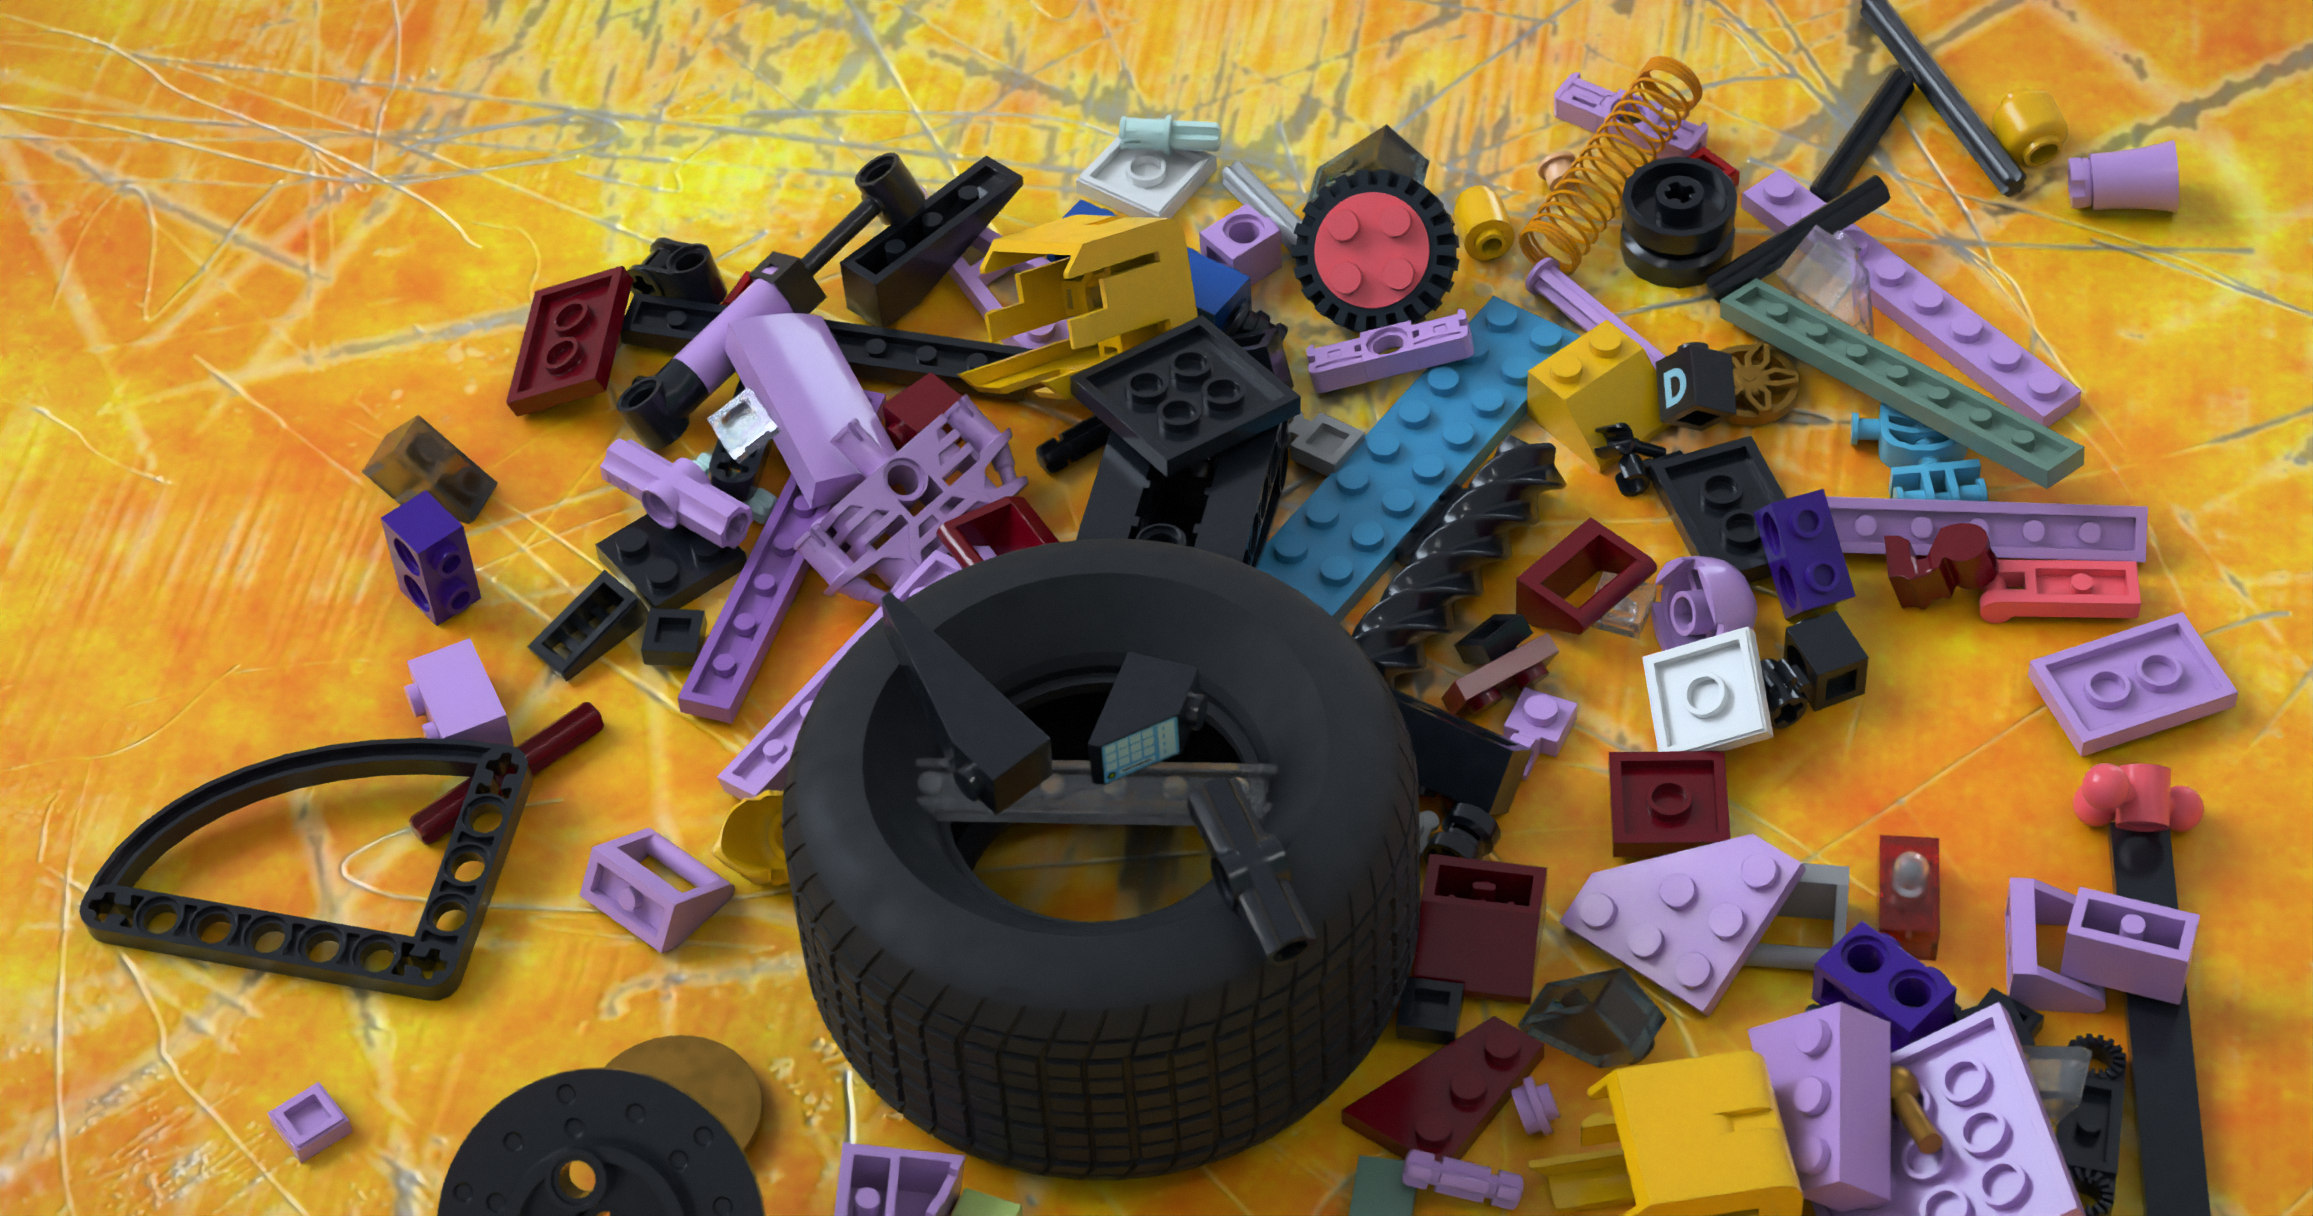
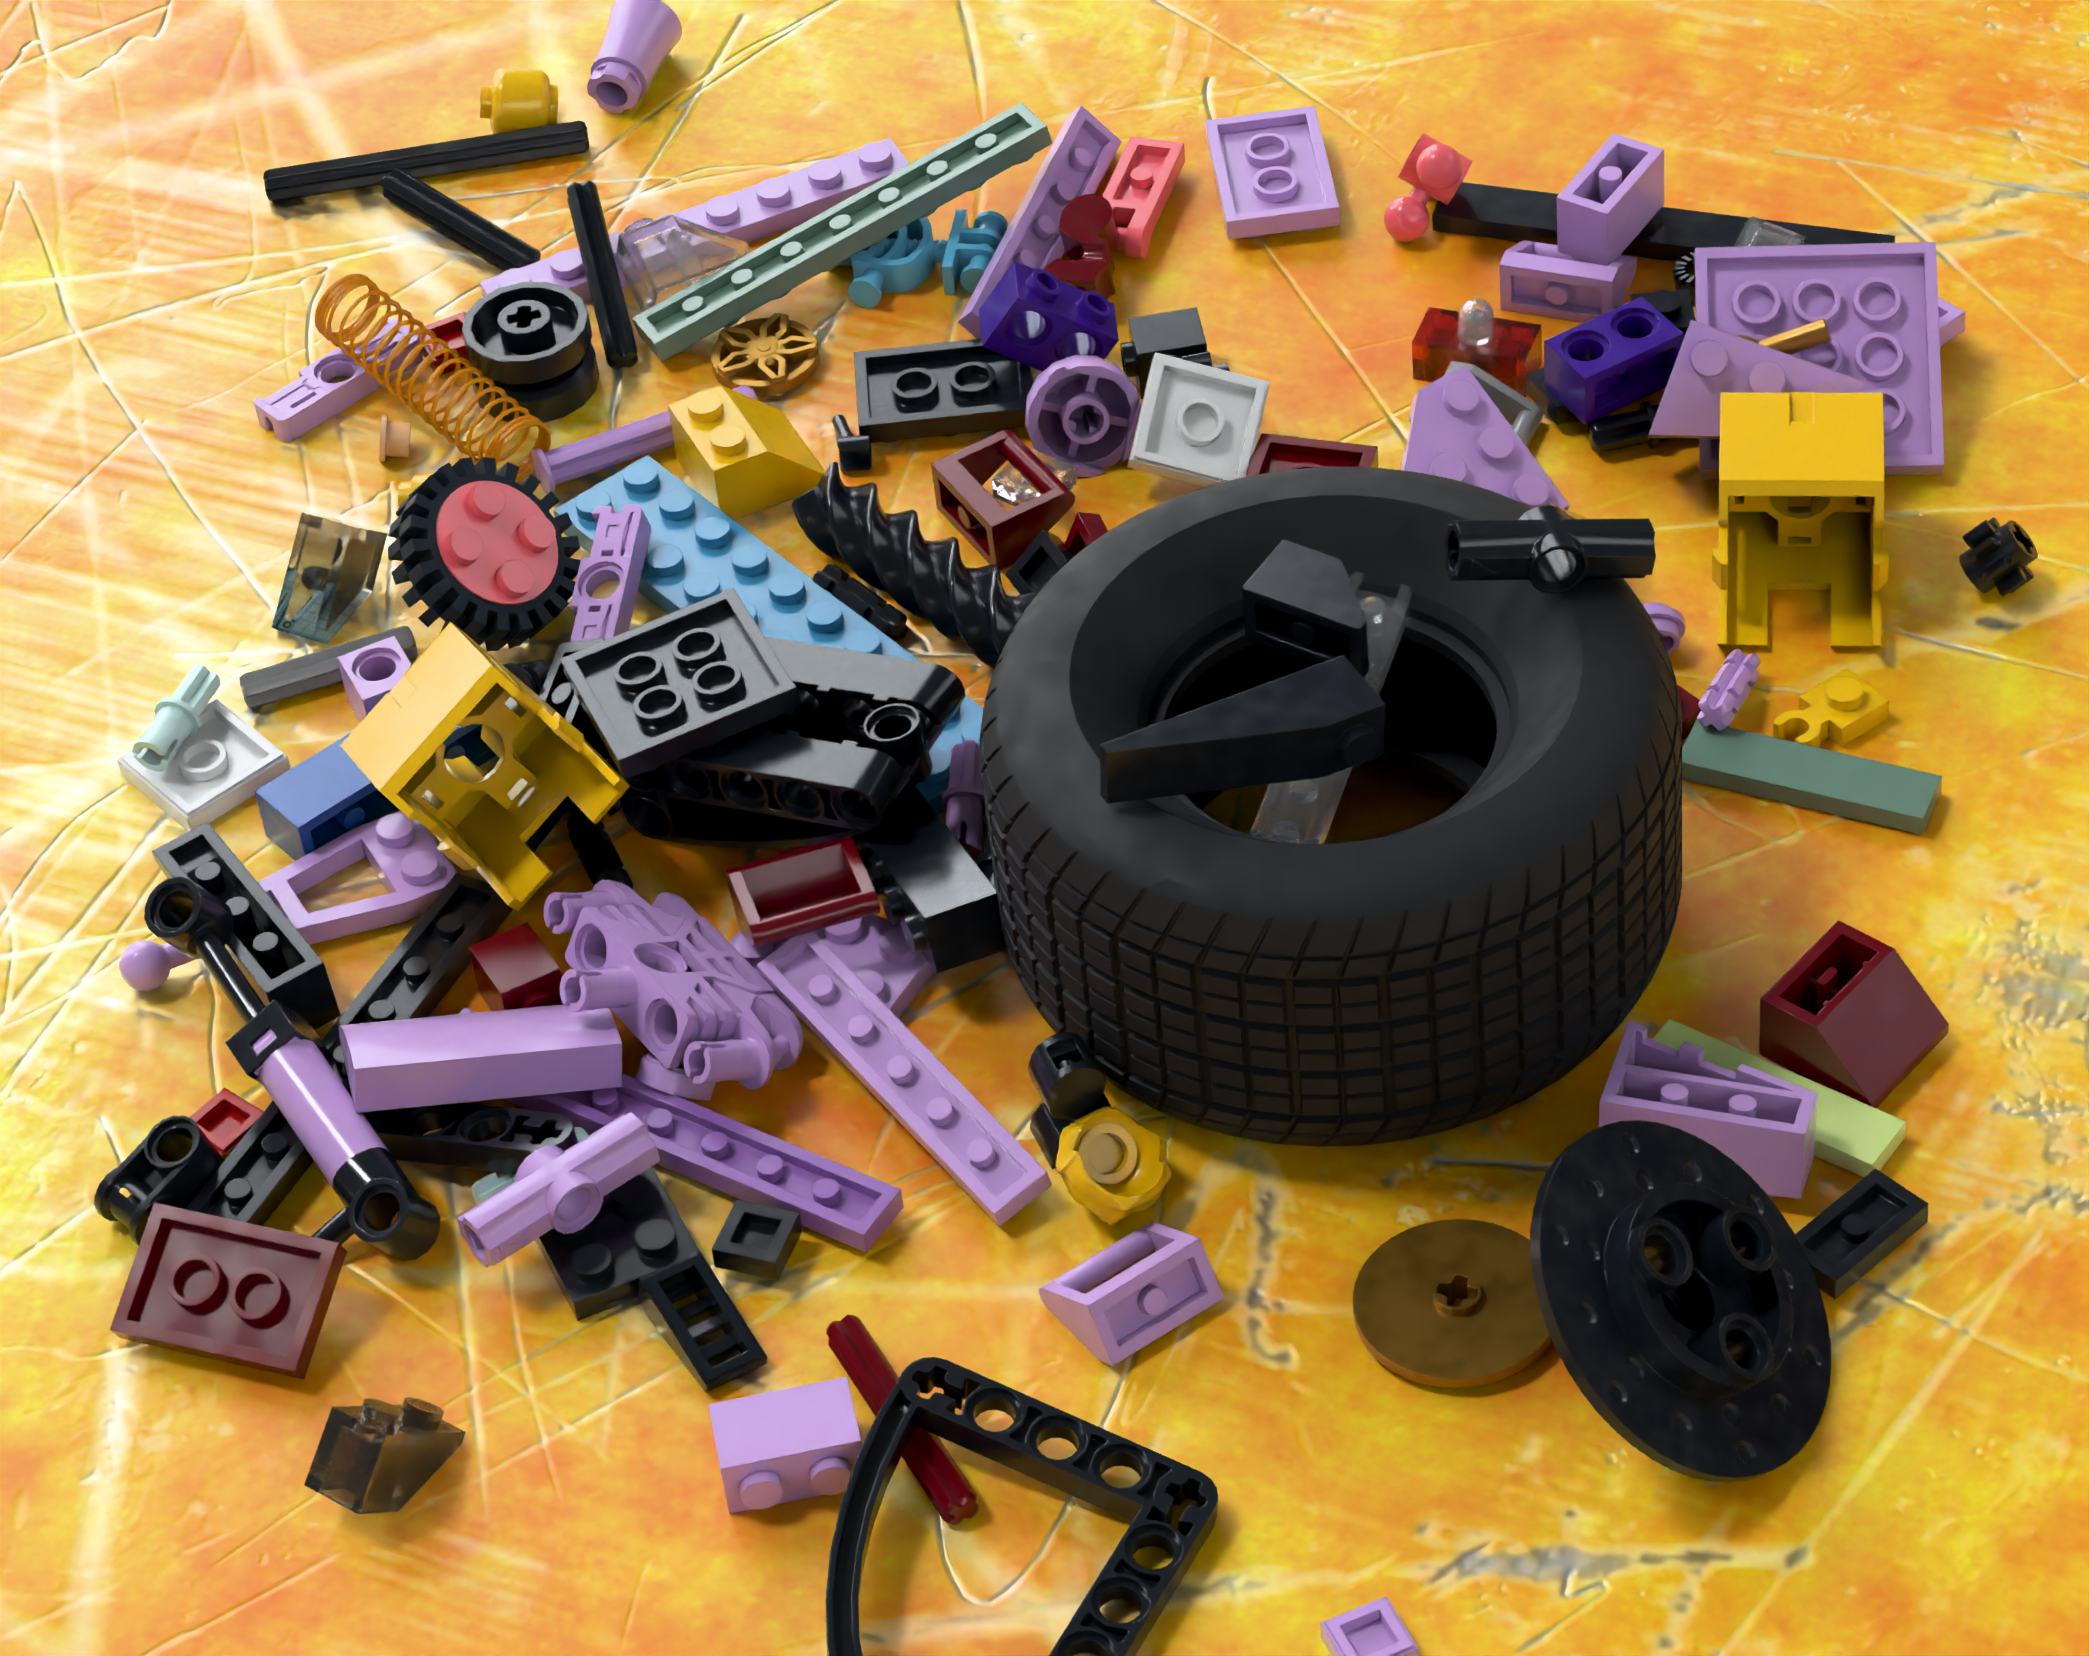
camera: 75 degrees left, 5 degrees down
dark purple brick [381,490,481,626] -> none
clear plate [707,386,781,463] -> none
black hand [1594,422,1666,459] -> none
black brick [1656,342,1737,431] -> none

